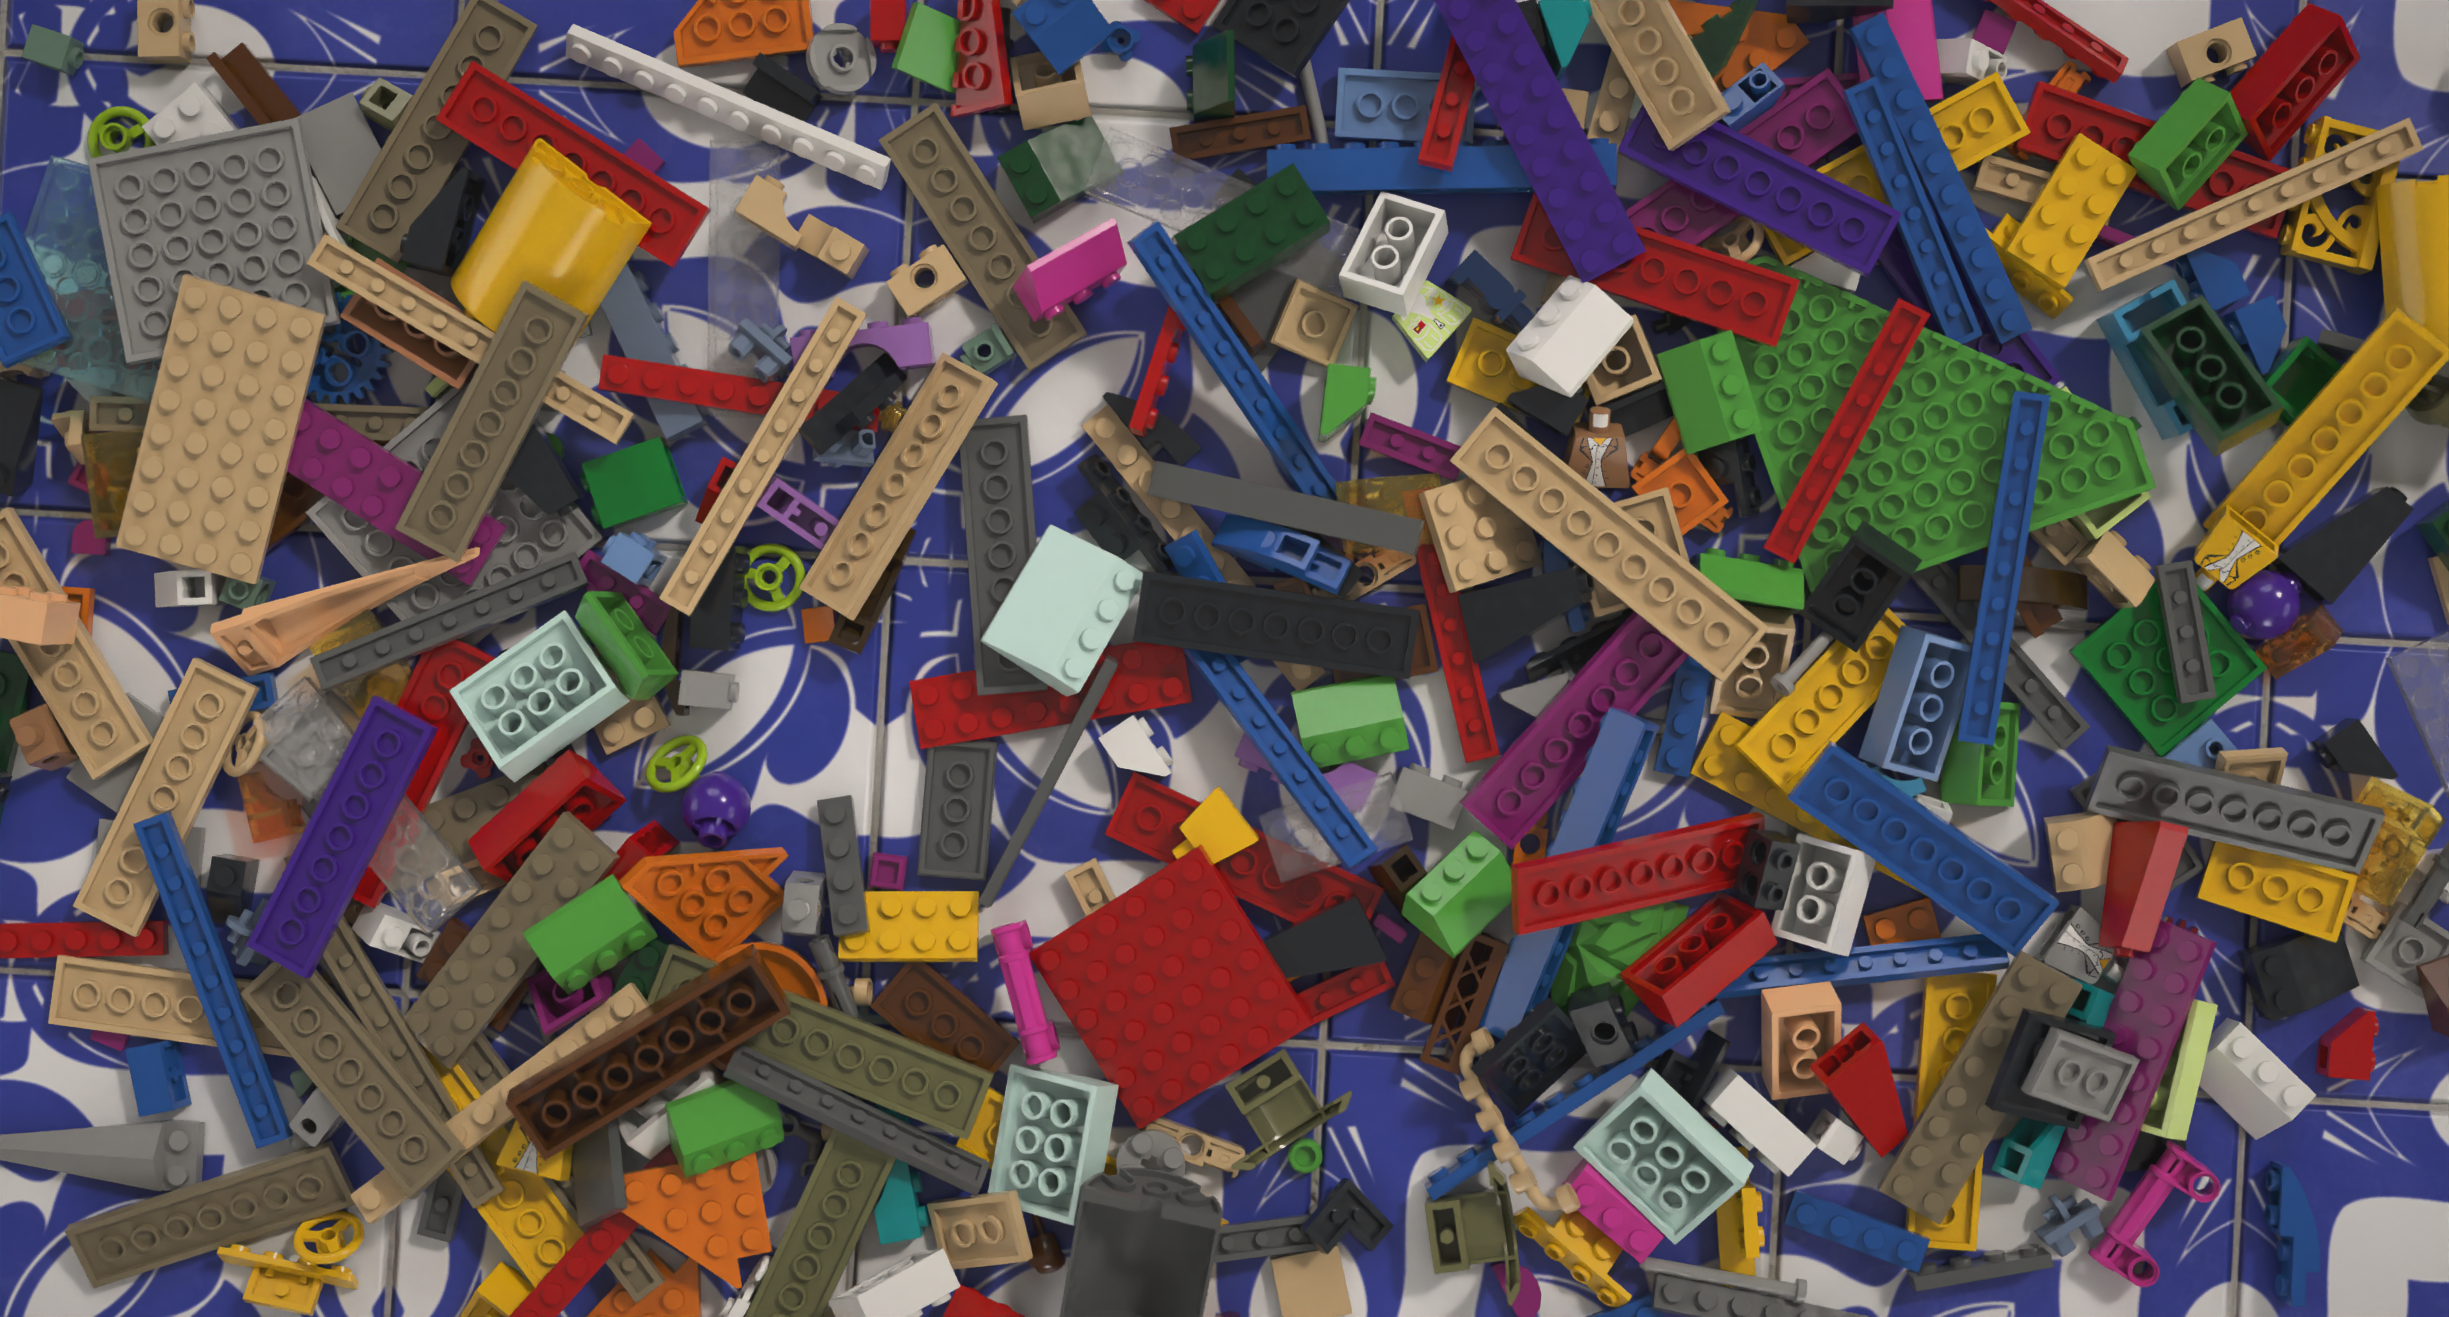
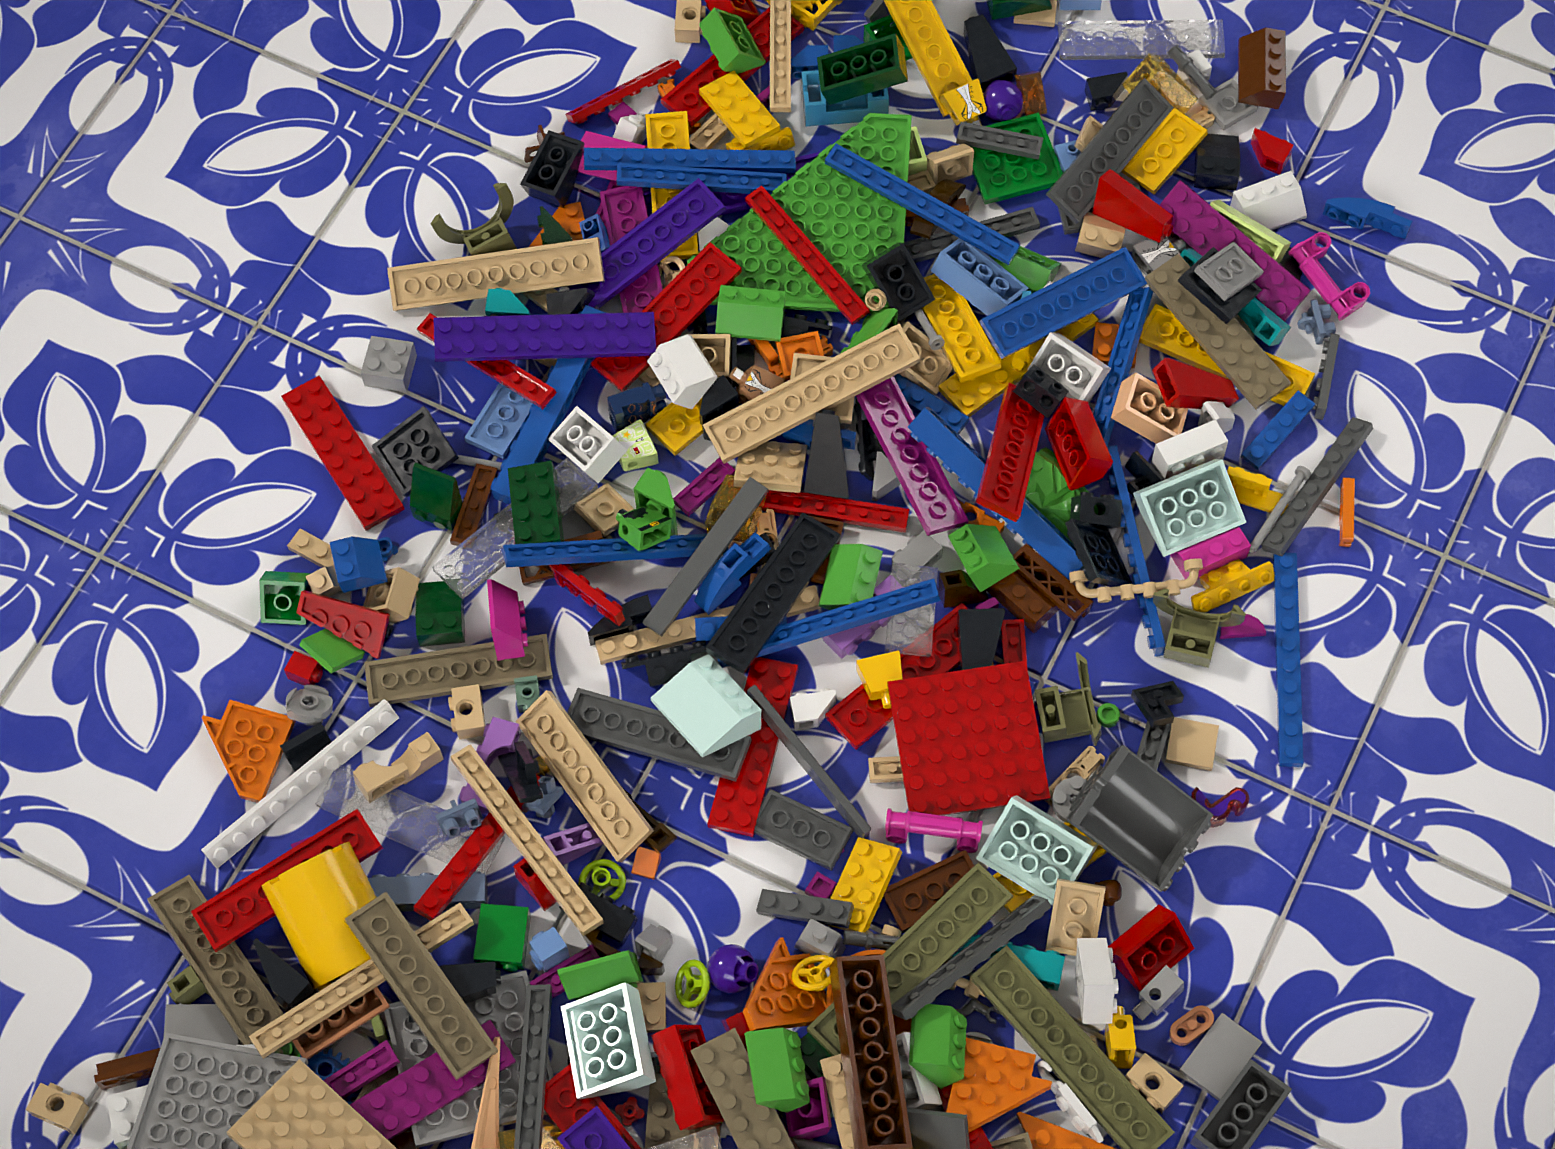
camera: 65 degrees left, 25 degrees down
none -> magenta plate [323,1040,401,1099]
none -> black slope [546,288,595,315]
none -> bright green torso [616,507,672,551]
none -> yellow piece [792,955,834,991]
none -> tan plate [865,289,887,311]

